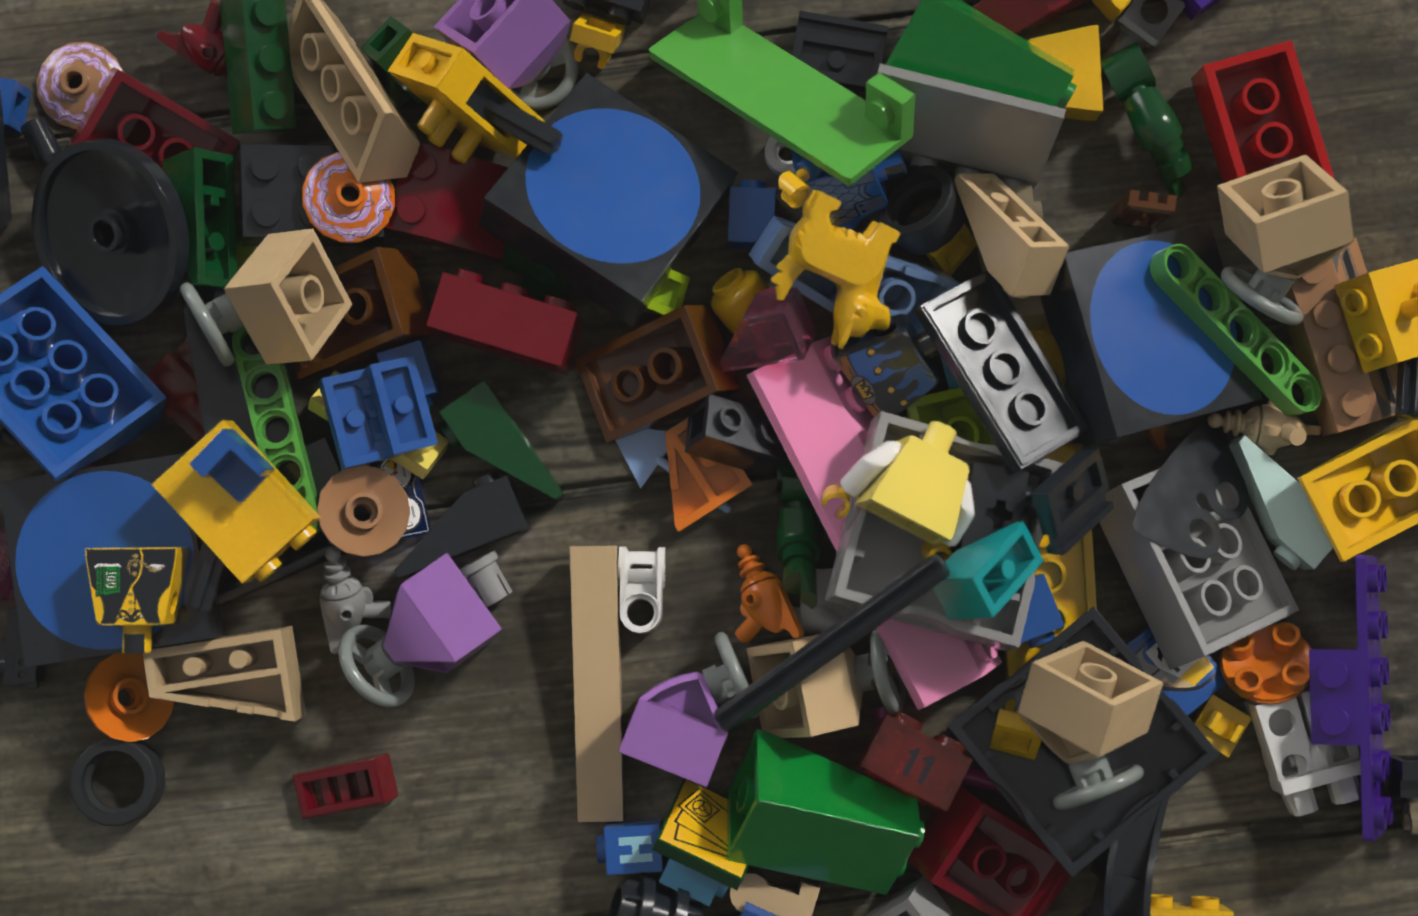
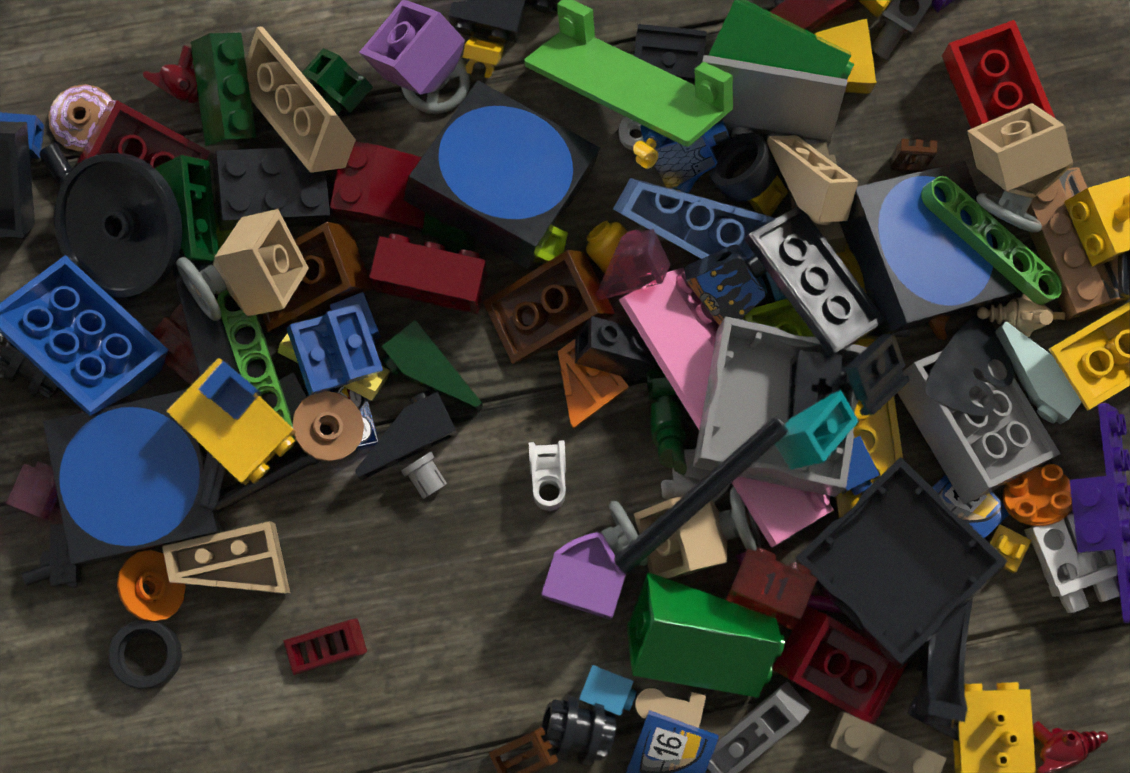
camera: 15 degrees left, 5 degrees down
black torso [85,547,188,653] -> none
dish [302,152,395,243] -> none
light grey piece [319,546,391,654] -> none
medium lavender piece [338,553,502,707] -> none
yellow piece [388,33,563,164] -> none
tan slope [570,545,624,822] -> none
blue brick [596,819,664,875] -> none
light blue piece [616,429,731,513] -> none
yellow tile [652,778,749,890] -> none
blue brick [728,180,776,249] -> none
orange piece [735,544,804,644] -> none
yellow animal [771,189,901,349] -> none
light yellow torso [821,421,975,561] -> none
yellow tile [989,699,1042,760] -> none
tan piece [1018,641,1163,810] -> none
dark green piece [1101,42,1193,200] -> none

